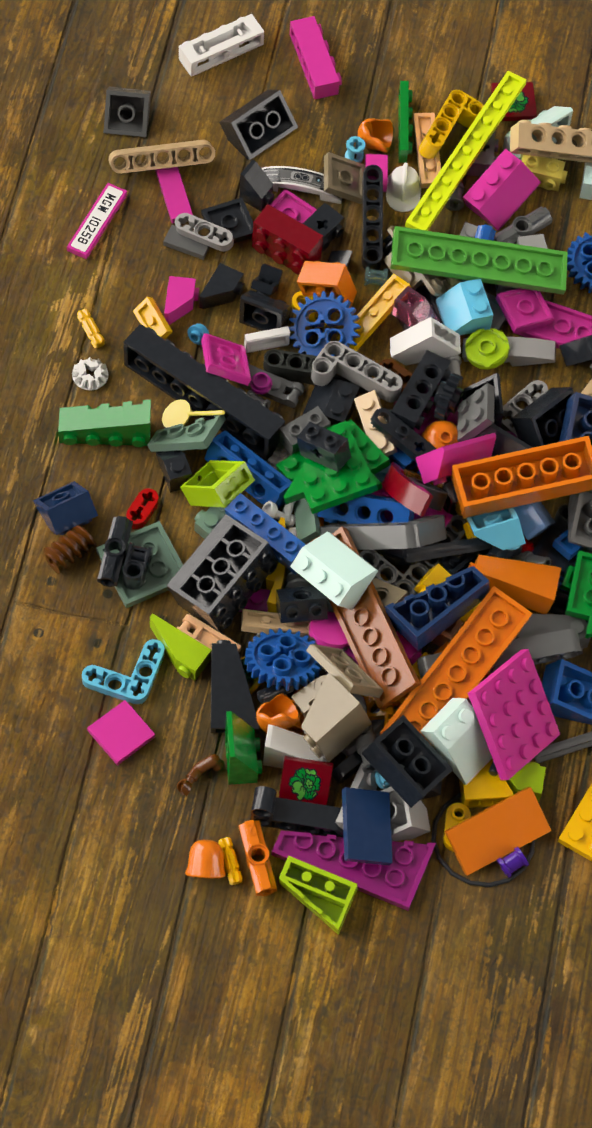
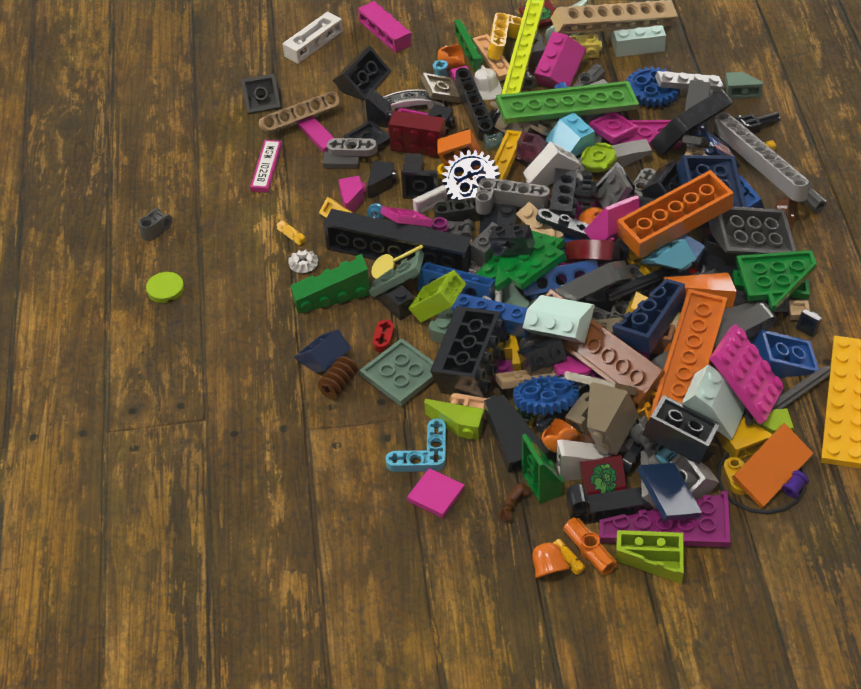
camera: 10 degrees left, 15 degrees down
black piece [97,516,133,587] -> none
black piece [123,542,153,590] -> none
blue plate [552,530,584,560] -> none

